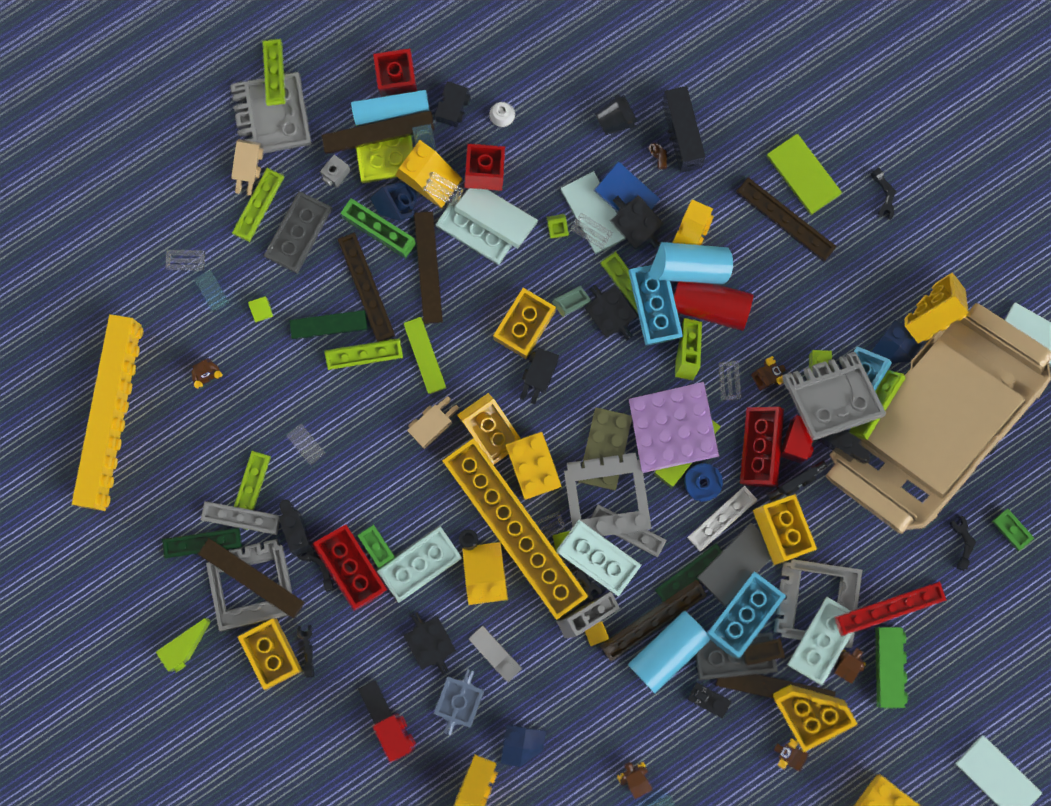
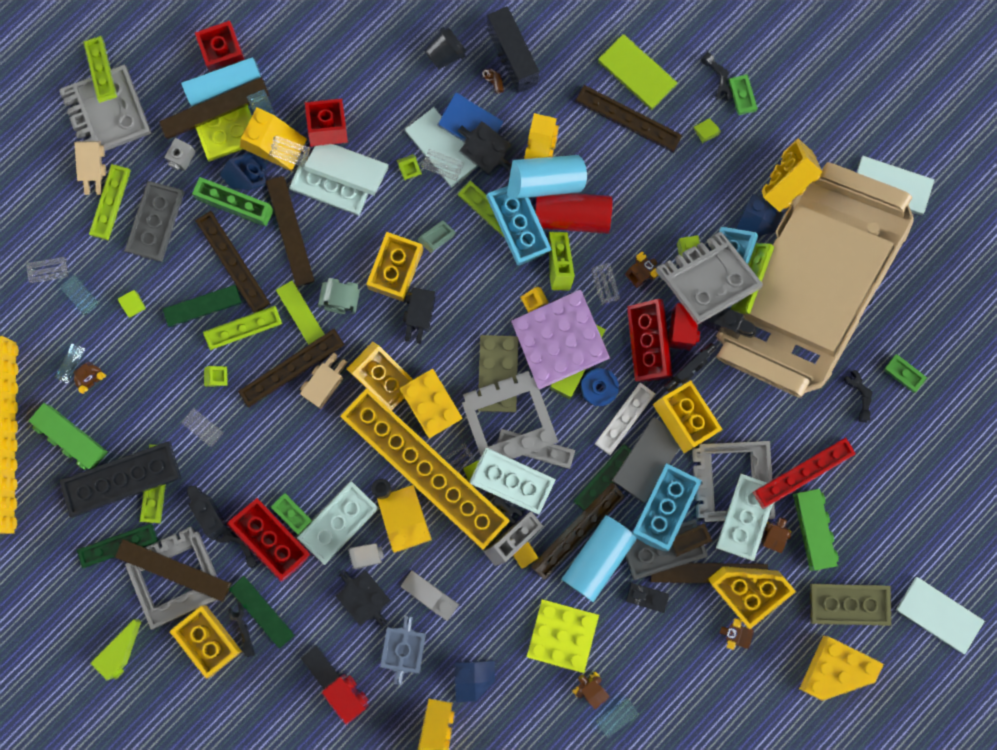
camera: 20 degrees left, 0 degrees up
light grey tile [201,501,280,535] -> none
black brick [435,81,471,128] -> none
white cone [490,102,515,127] -> none
black plate [585,284,638,341] -> none
none -> bright green brick [29,403,108,470]
none -> clear light blue tile [54,343,85,383]
none -> black plate [60,441,181,518]
none -> lime slope [204,366,227,387]
none -> dark green tile [229,576,295,649]
none -> dark brown tile [238,329,345,408]
none -> sand green brick [318,278,360,314]
none -> light grey slope [349,543,384,569]
none -> yellow slope [520,287,549,313]
none -> neon yellow plate [527,599,599,673]
none -> lime slope [693,118,720,143]
none -> bright green plate [728,74,758,116]
none -> olive plate [810,584,891,626]

